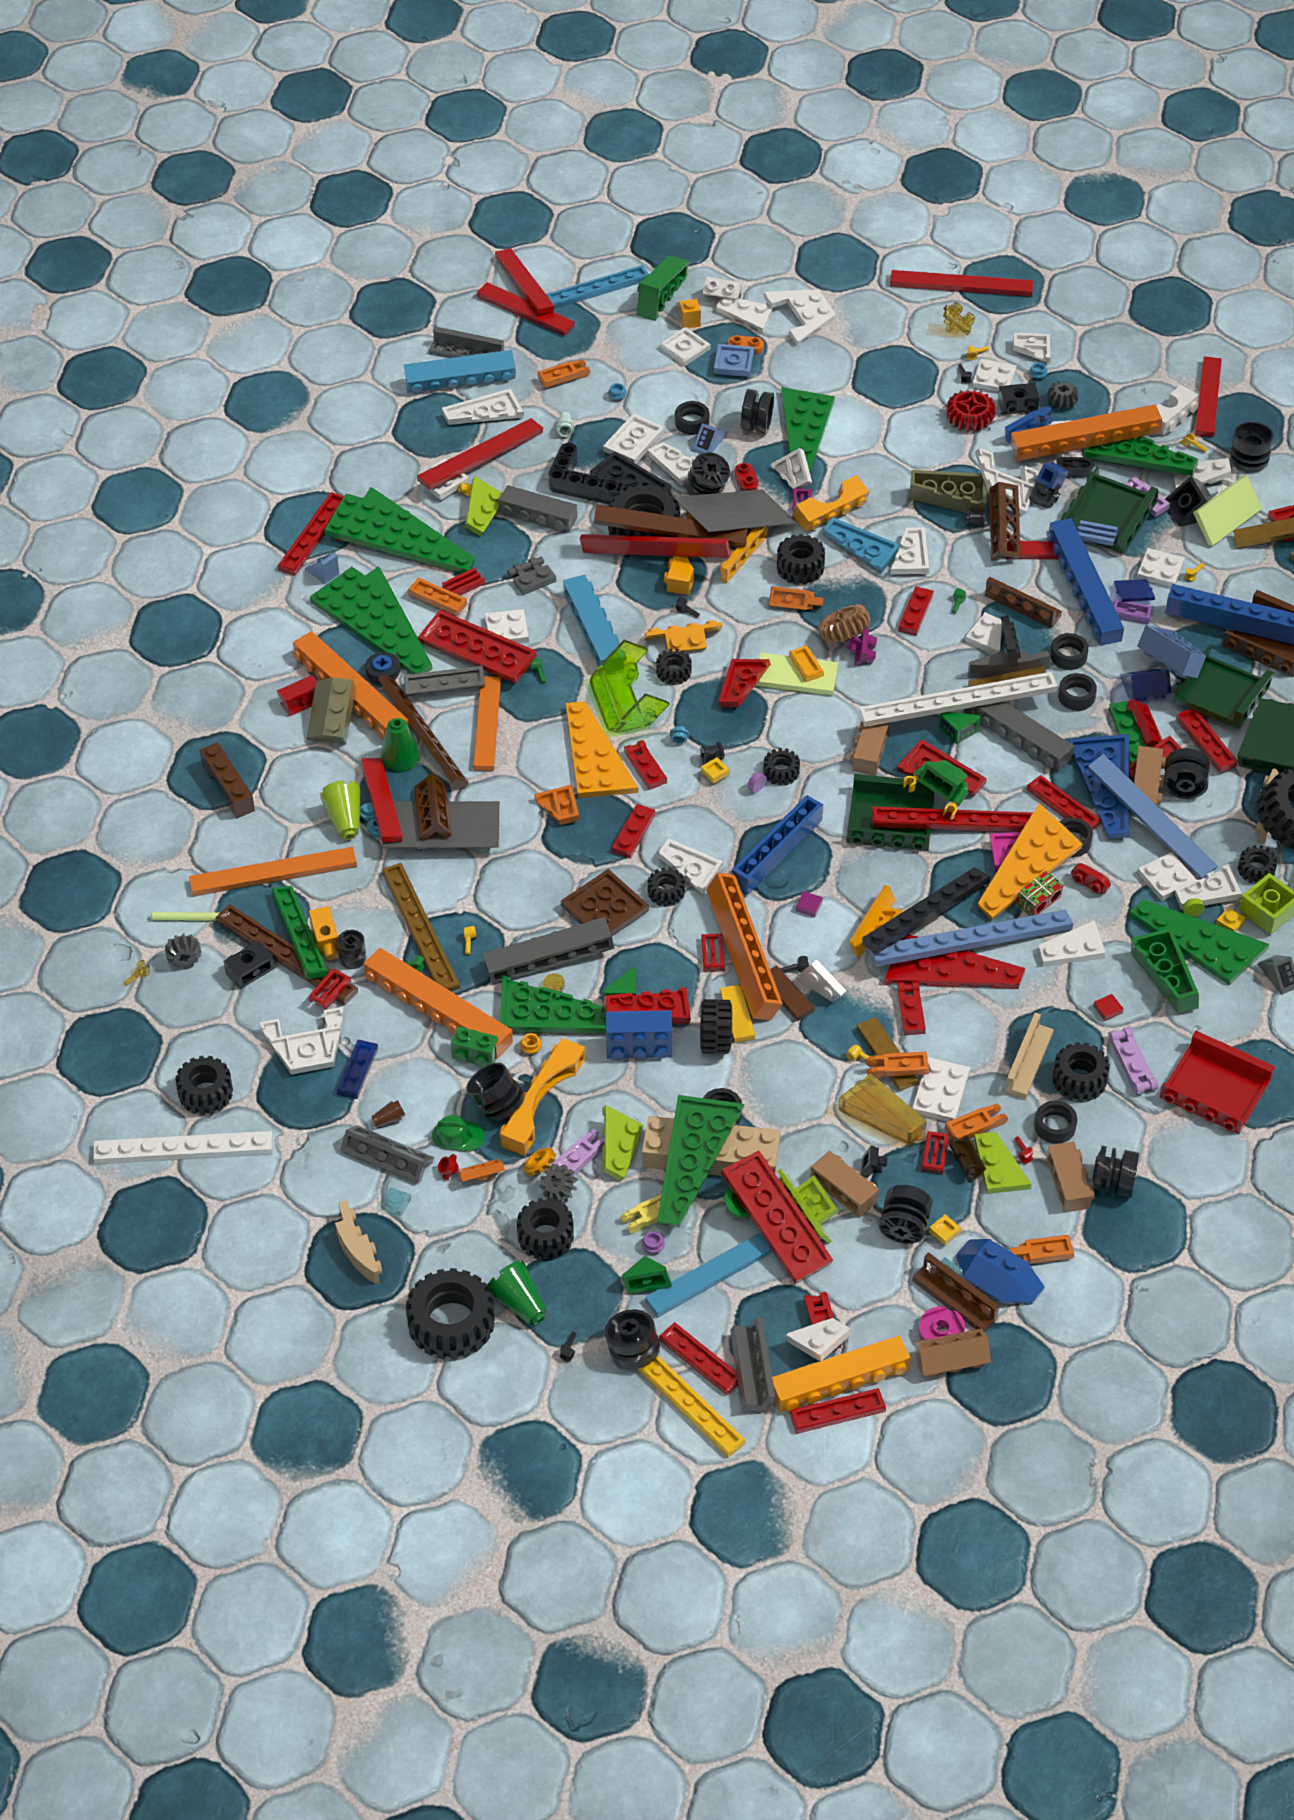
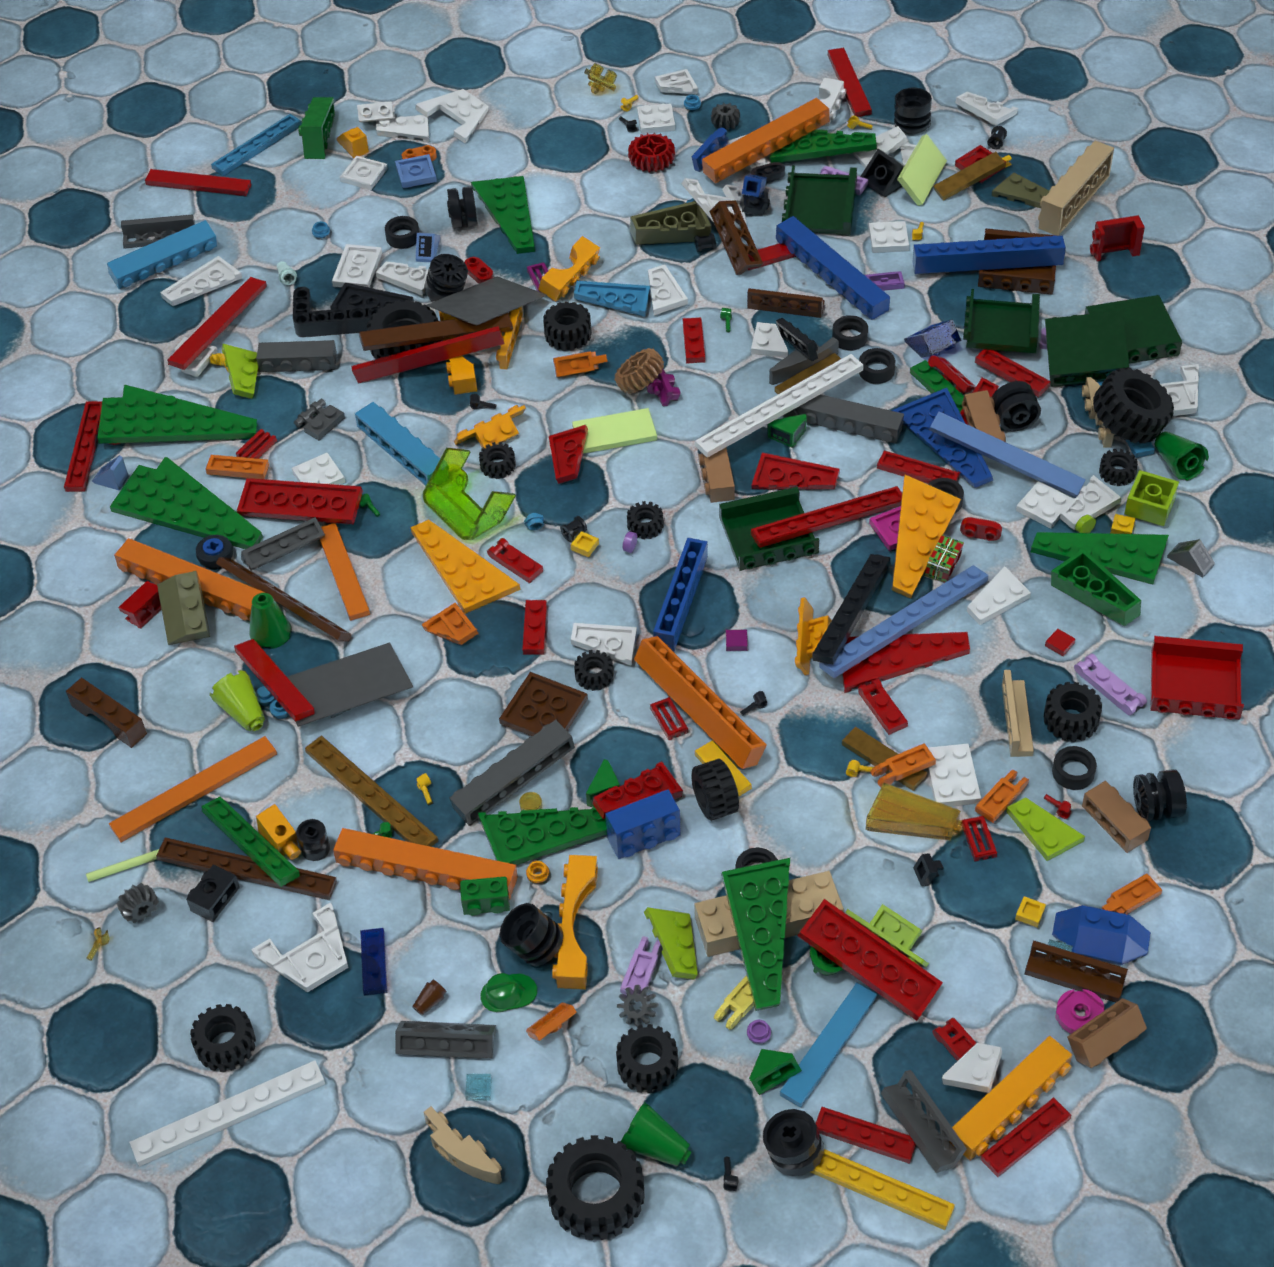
camera: 20 degrees left, 0 degrees up
red tile [308,968,351,1010] -> none
reddish brown fence [414,773,452,840] -> none
red plate [438,1154,459,1180] -> none
red tile [495,248,555,314] -> none
light orange gear [524,1147,556,1176] -> none
orange hinge [537,359,591,388] -> none
reddish brown tile [770,965,815,1021] -> none
white wing [771,448,812,489] -> none
light orange tile [789,645,824,682] -> none
white wing [796,960,846,1003] -> none
medium nougat brick [810,1151,879,1218] -> none
black wheel [878,1185,933,1244] -> none
red tile [890,270,1033,297] -> none
green torso [903,760,968,820] -> none
dark brown hinge [949,1135,987,1183] -> none
black brick [998,383,1040,415] -> none
medium blue tile [1078,520,1118,546] -> none
clear blue piece [1114,579,1155,602] -> none
medium blue wedge [1137,625,1206,679] -> none

